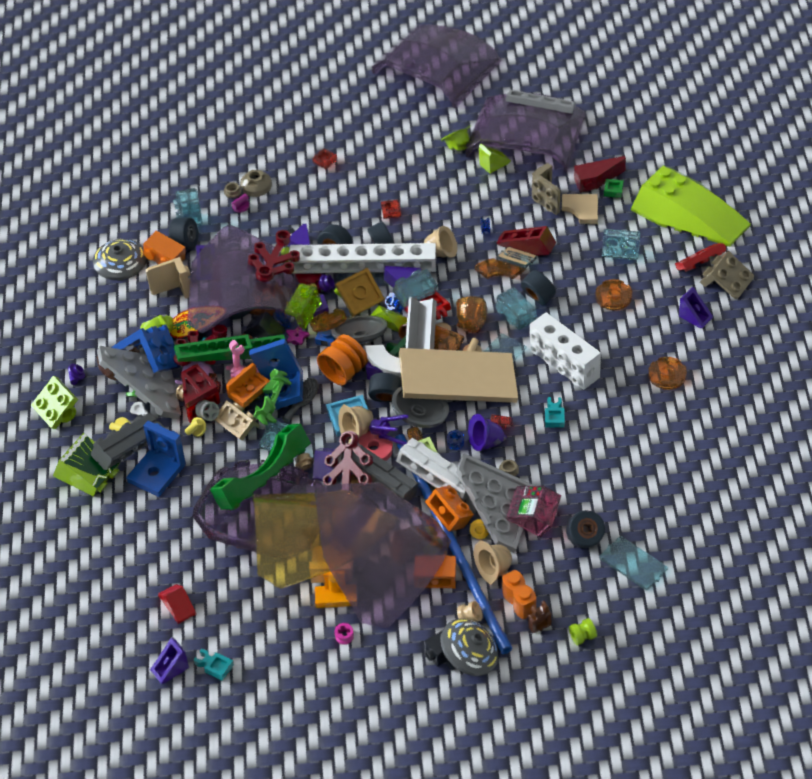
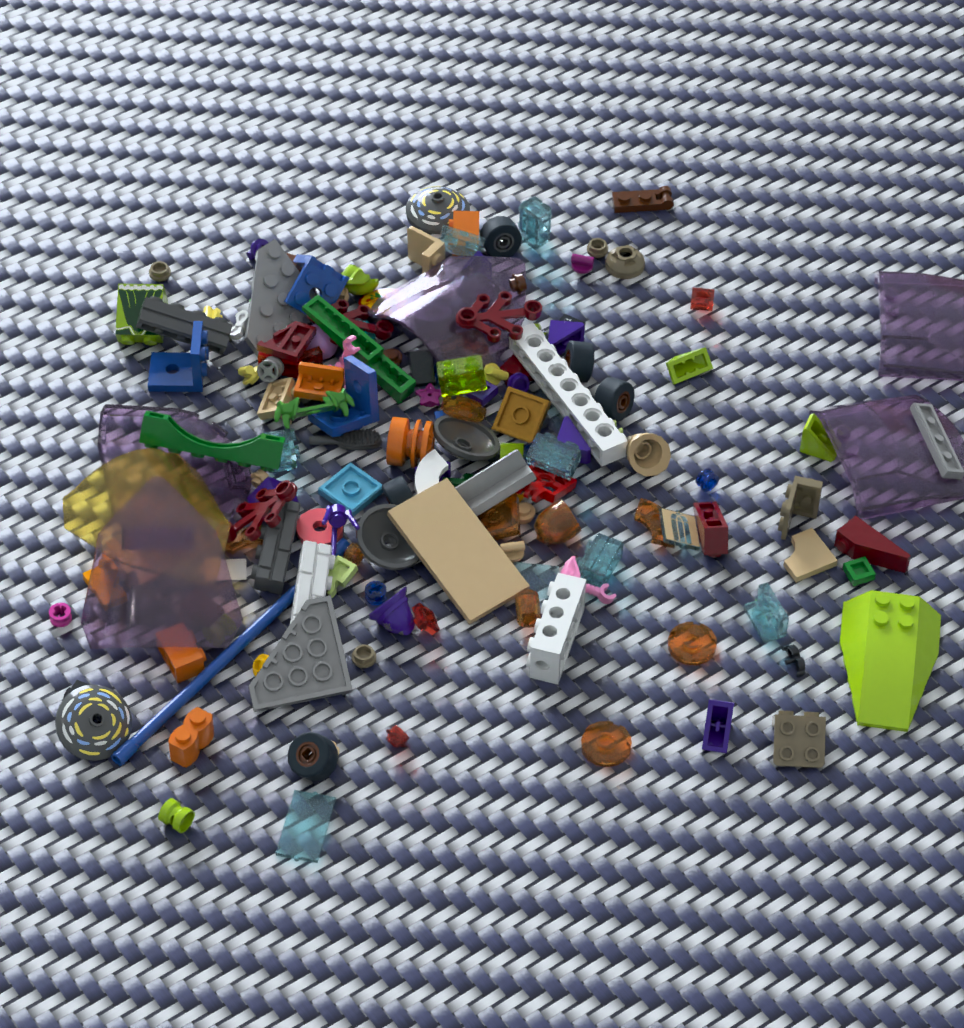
camera: 55 degrees right, 0 degrees up
lime plate [31,376,78,429] -> none
red slope [158,584,196,624] -> none
tan piece [338,404,373,443] -> none
clear red plate [381,200,401,219] -> none
orange brick [425,485,474,532] -> none
lime piece [441,125,472,151] -> none
tan wheel [457,601,482,622] -> none
tan piece [473,540,512,585] -> none
clear pink slope [506,486,561,537] -> none
black wheel [521,270,556,305] -> none
reddish brown plate [529,601,551,633] -> none
teal plate [545,397,565,428] -> none
red hinge [675,243,726,272] -> none
none -> dark tan plate [149,261,171,281]
none -> clear red plate [386,725,409,748]
none -> clear light blue bracket [440,225,486,259]
none -> reddish brown plate [509,273,527,295]
none -> clear orange brick [515,589,541,628]
none -> bright pink piece [561,556,617,604]
none -> reddish brown plate [611,186,674,213]
none -> lime slope [666,347,713,384]
none -> black piece [782,644,805,677]

